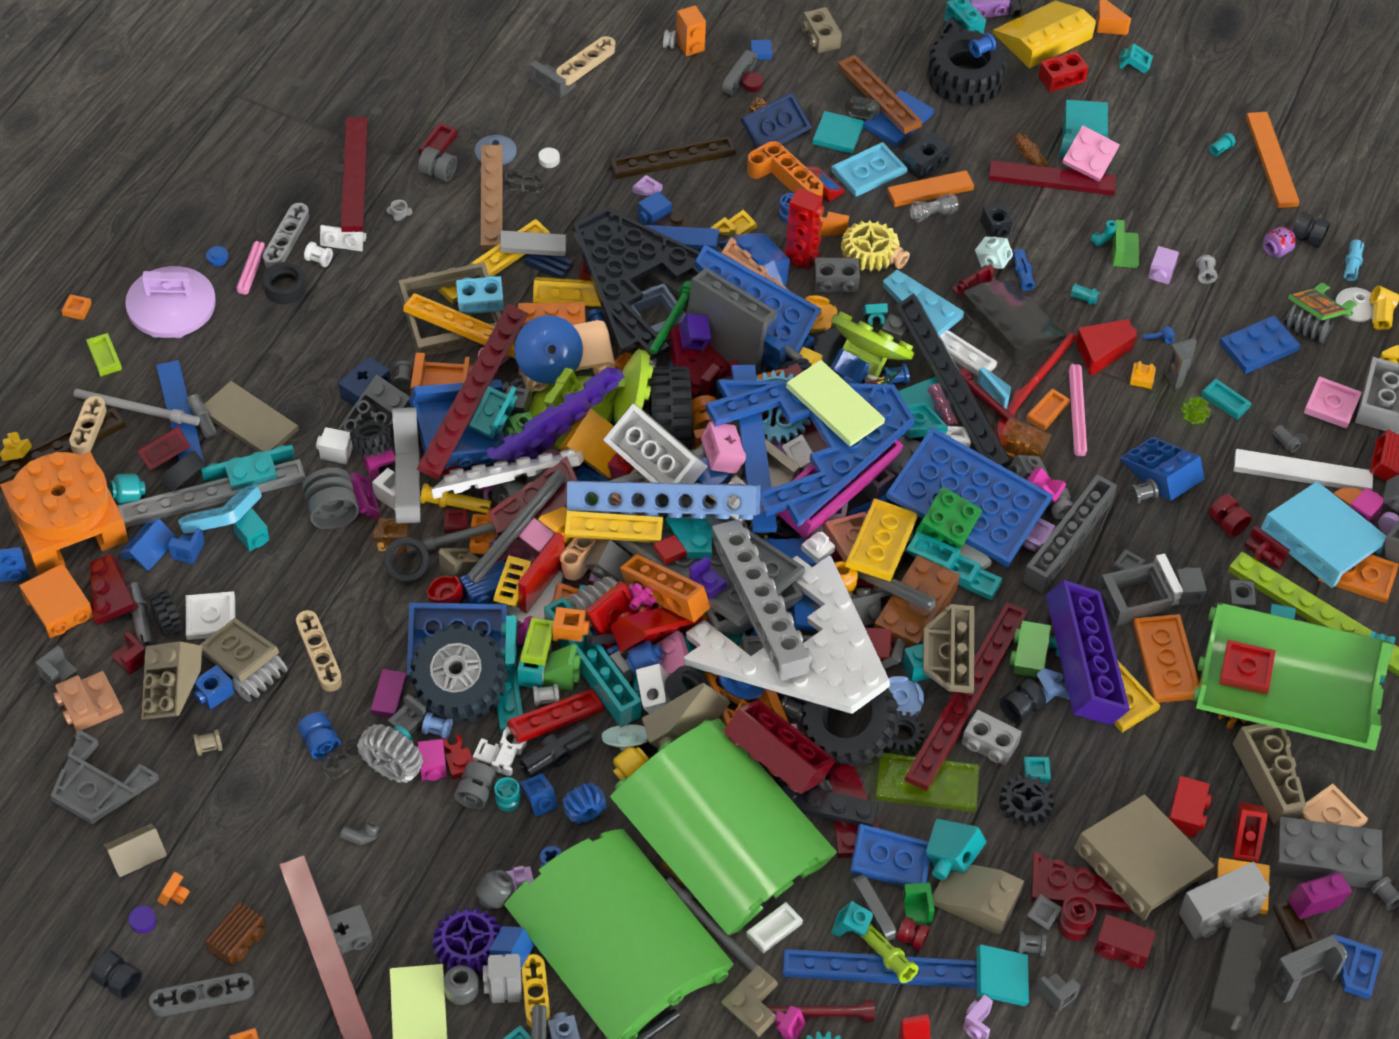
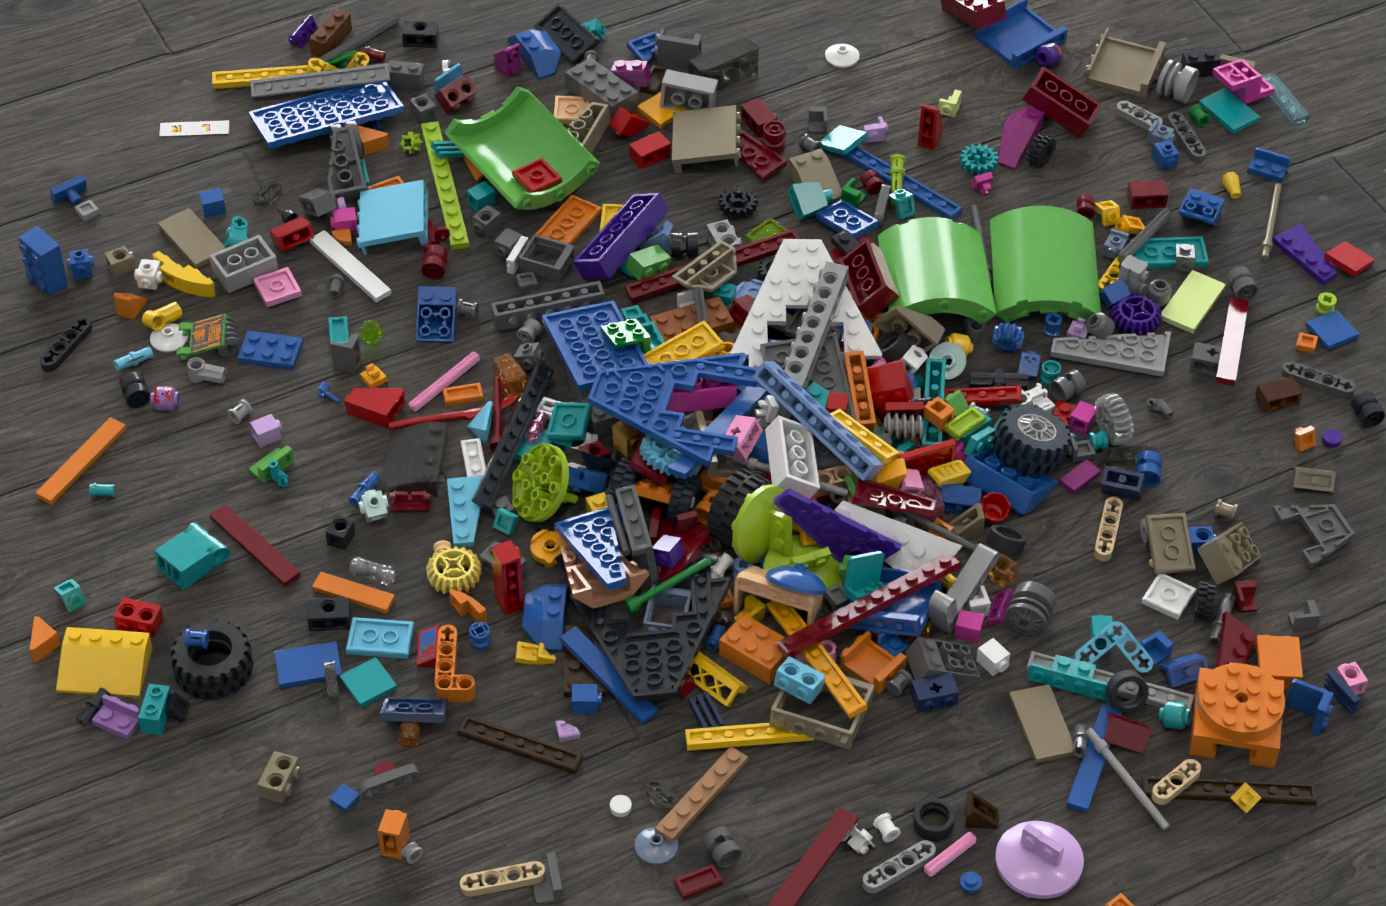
camera: 140 degrees left, 5 degrees down
nougat plate [53,671,123,732] -> none
lime tile [86,333,122,377] -> none
black tyre [350,420,394,457] -> none
light grey plate [387,200,412,221] -> none
dark grey axle [468,470,566,584] -> none
light grey tile [500,231,566,256] -> none
dark pink plant [628,583,656,610] -> none
dark purple bracket [689,556,727,600] -> none
dark tan plate [721,965,778,1037] -> none
dark red piece [766,1000,875,1022] -> none
yellowish green tile [786,360,885,446] -> none
dark orange plate [838,55,922,134] -> none
clear orange pin [1014,132,1048,167] -> none
teal tile [1023,757,1051,783] -> none
dark grey tile [1026,894,1062,930] -> none
dark pink panel [1027,467,1066,502] -> none
bright pink plate [1062,125,1120,182] -> none
teal pin [1070,283,1100,305] -> none
none -> light grey piece [187,357,227,384]
none -> dark brown slope [965,791,999,829]
none -> light grey wing [1050,331,1171,377]
none -> dark blue brick [1101,466,1145,501]

